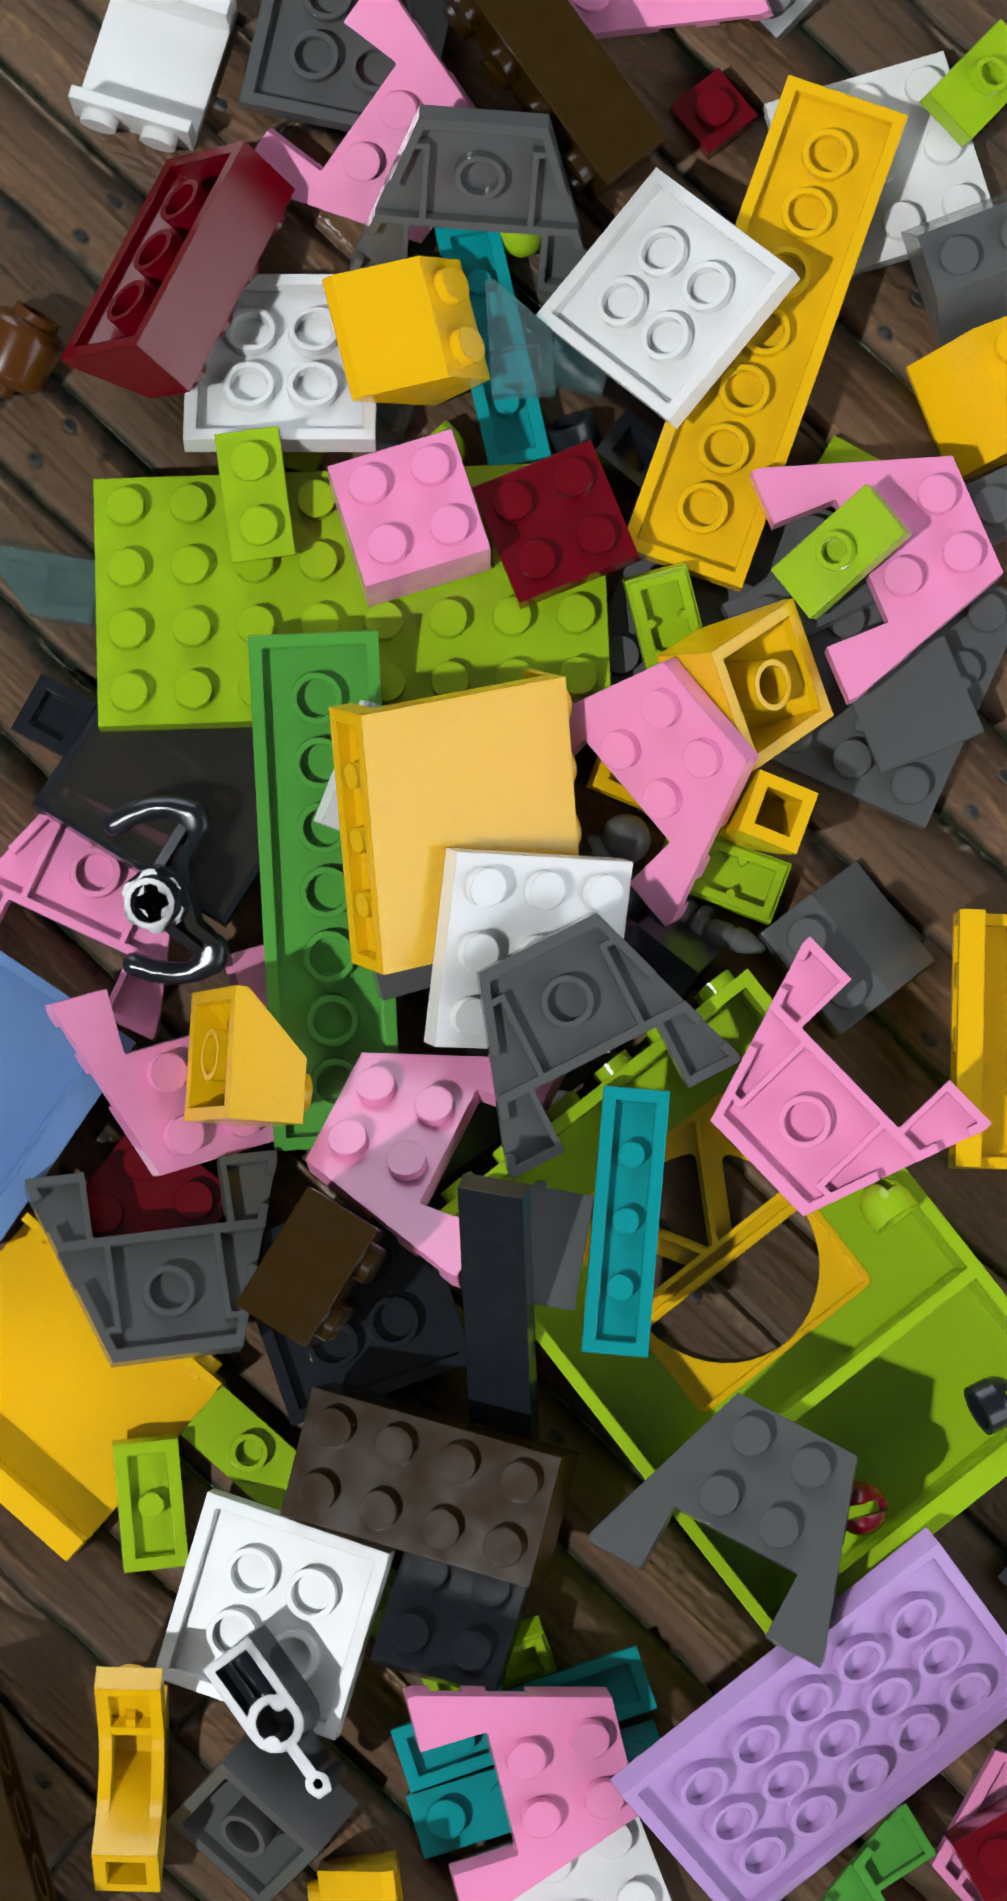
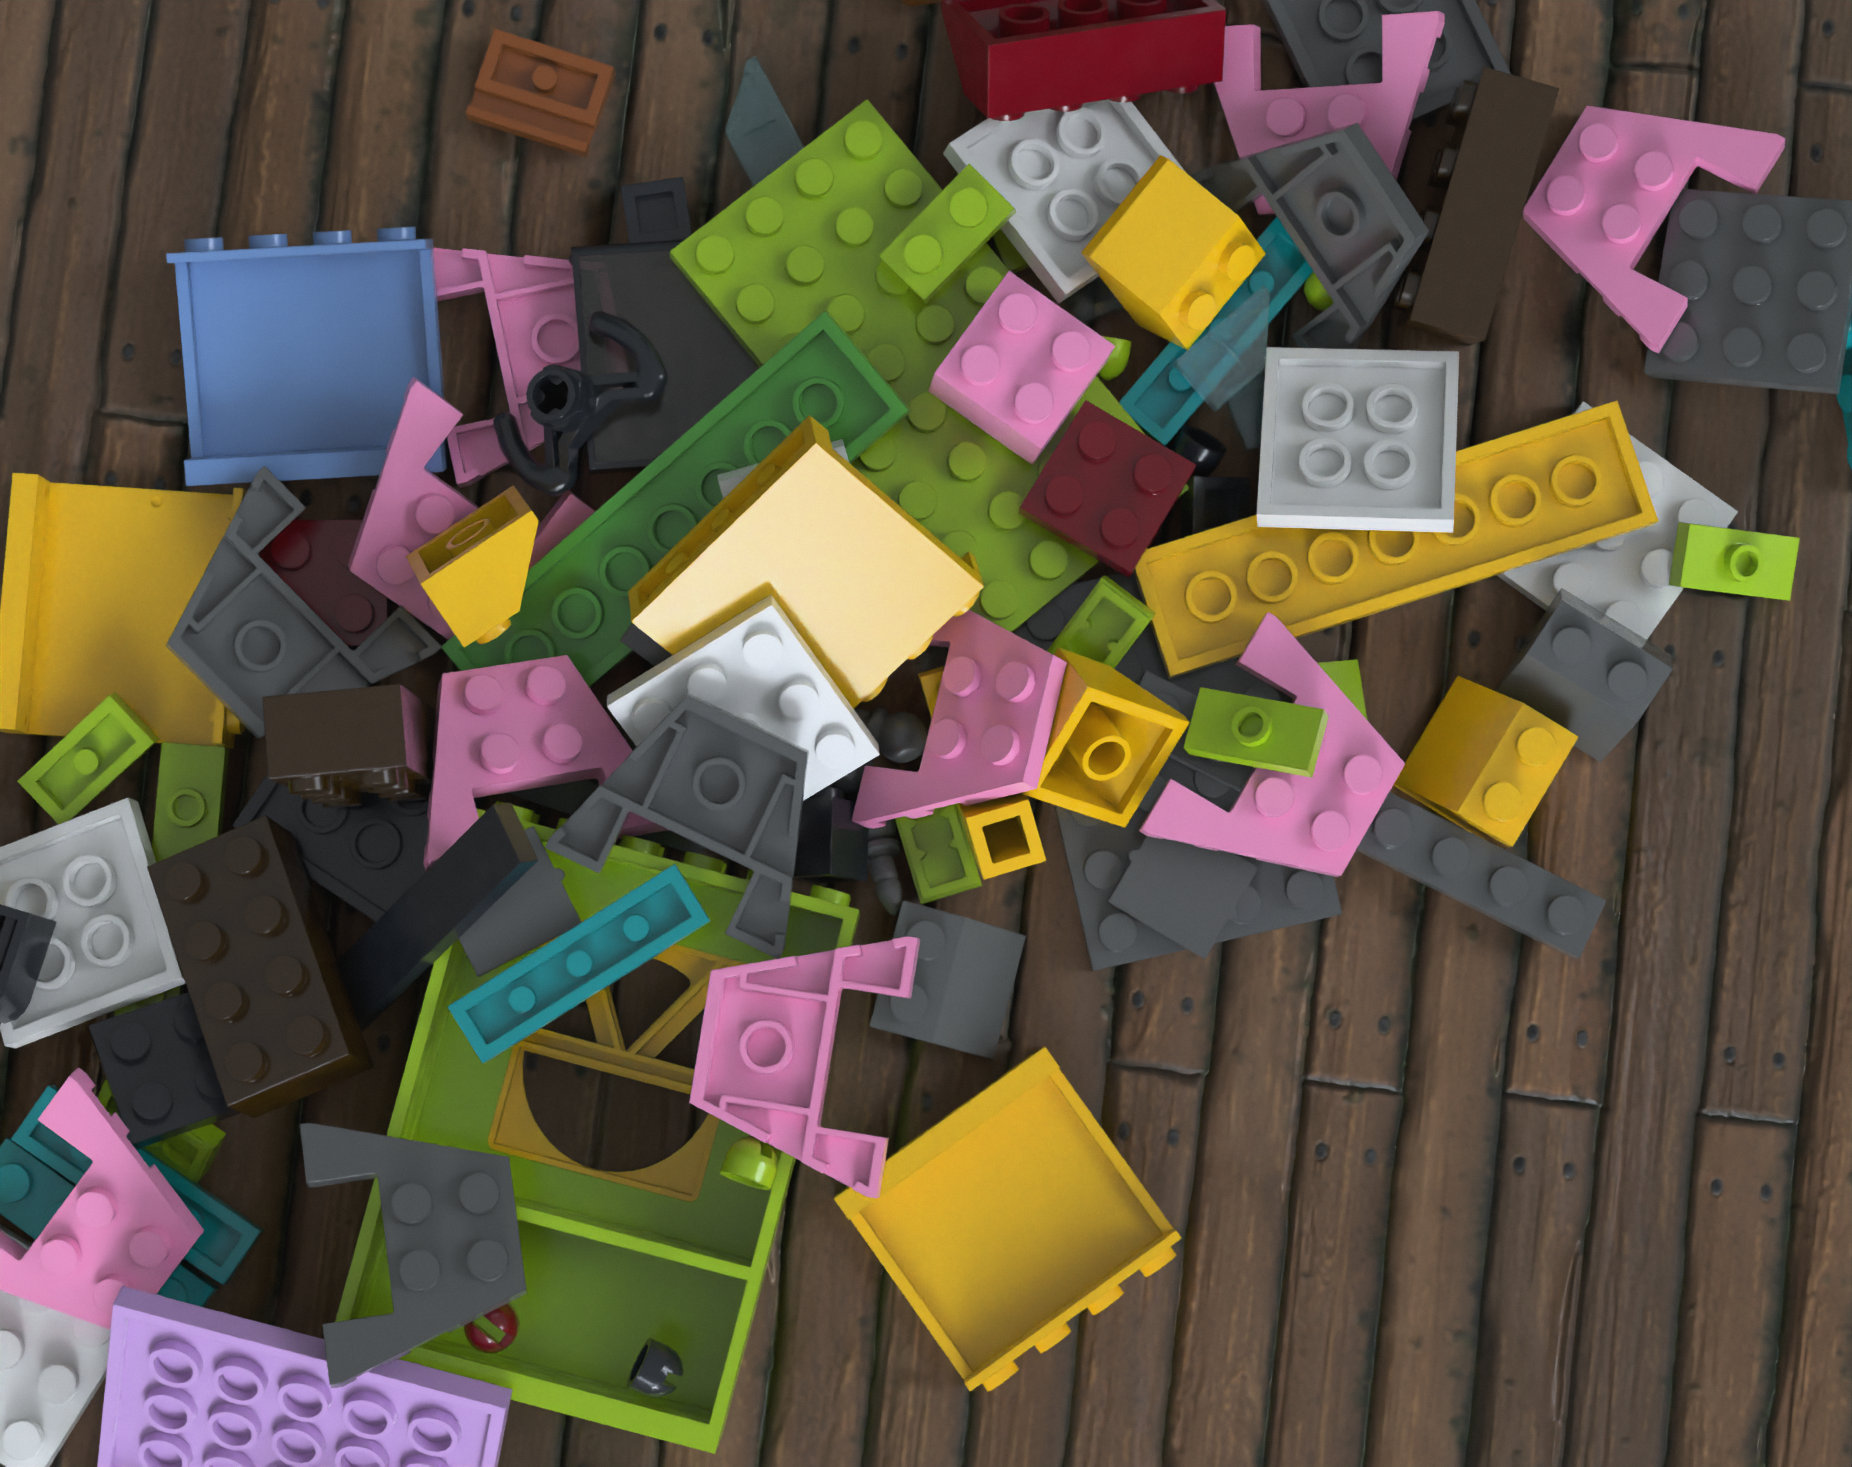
camera: 45 degrees right, 0 degrees up
dark red plate [669,68,758,160] -> none

